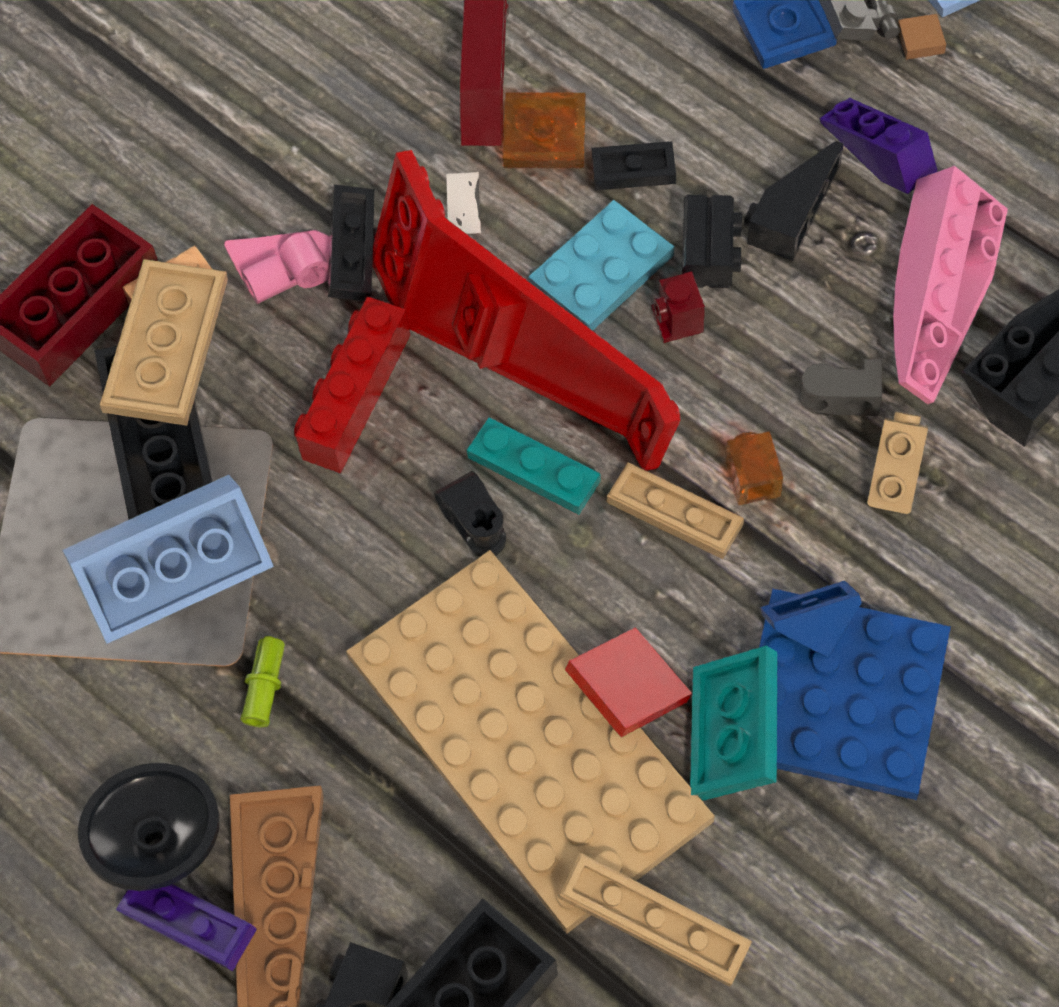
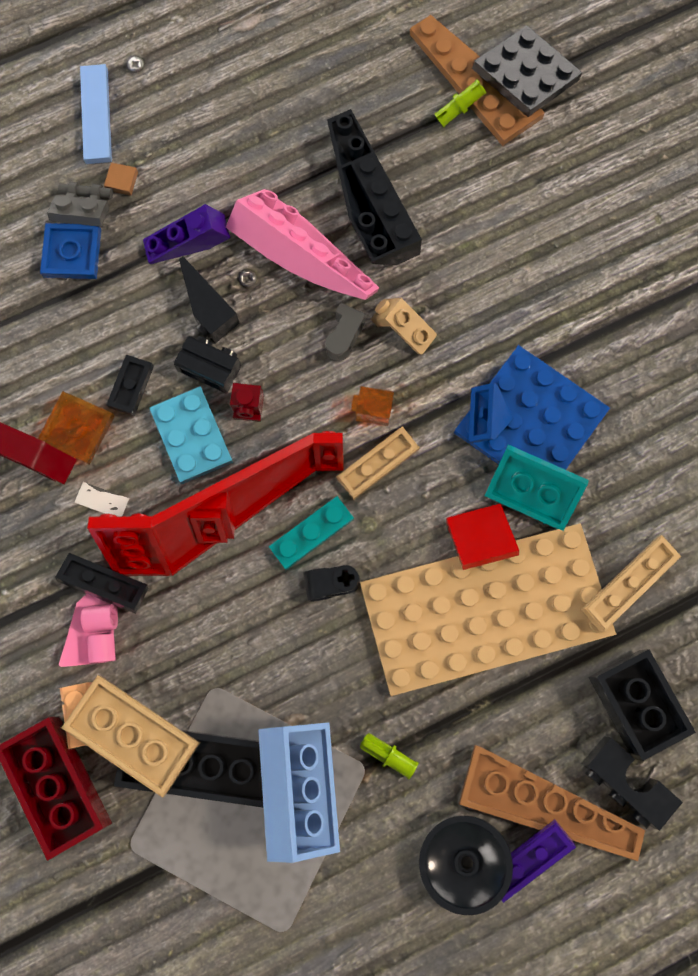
camera: 70 degrees left, 15 degrees up
red brick [294,296,411,474] -> none

